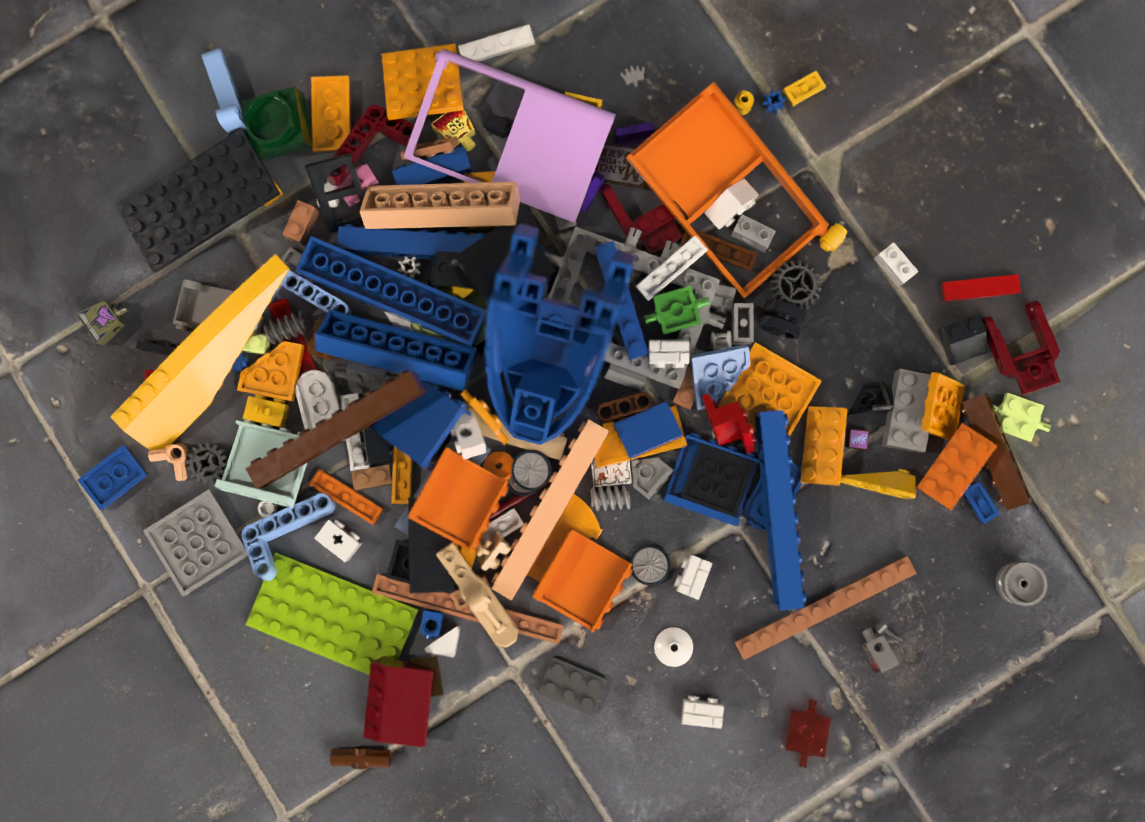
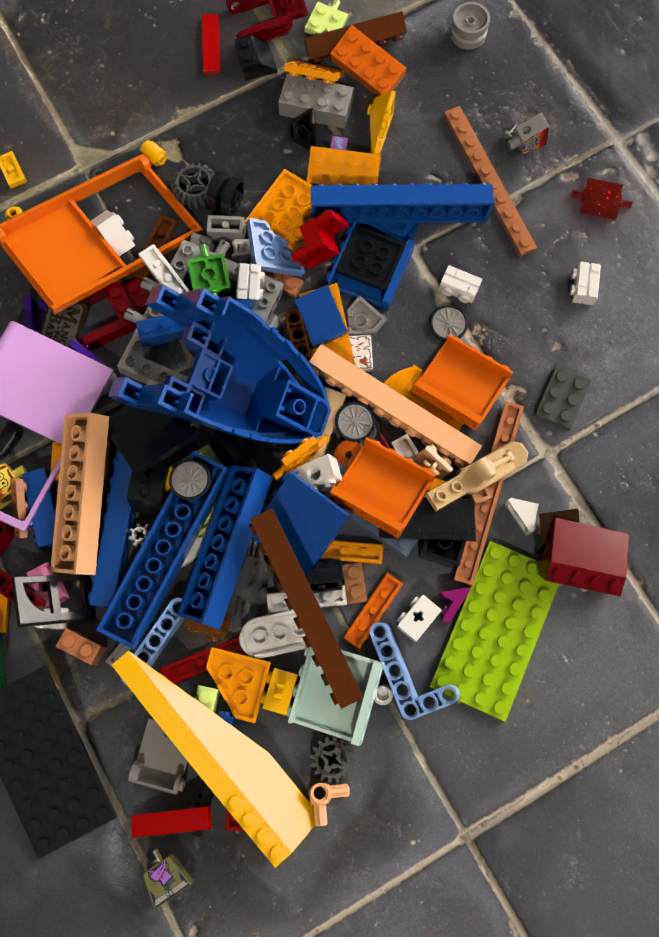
camera: 90 degrees left, 10 degrees down
blue plate [78,444,149,510] -> none
light grey plate [143,489,248,596] -> none
dark grey piece [263,310,307,344] -> none
reddish brown piece [330,746,392,769] -> none
blue brick [420,609,444,639] -> none
light grey piece [591,485,630,511] -> none
white dish [654,627,693,667] -> none
light grey brick [731,214,776,253] -> none
blue gear [762,89,786,115] -> none
white brick [874,242,919,287] -> none
blue plate [963,481,1000,524] -> none
none -> red tile [131,806,212,838]
none -> light grey wheel [169,459,211,500]
none -> magenta slope [438,587,471,625]

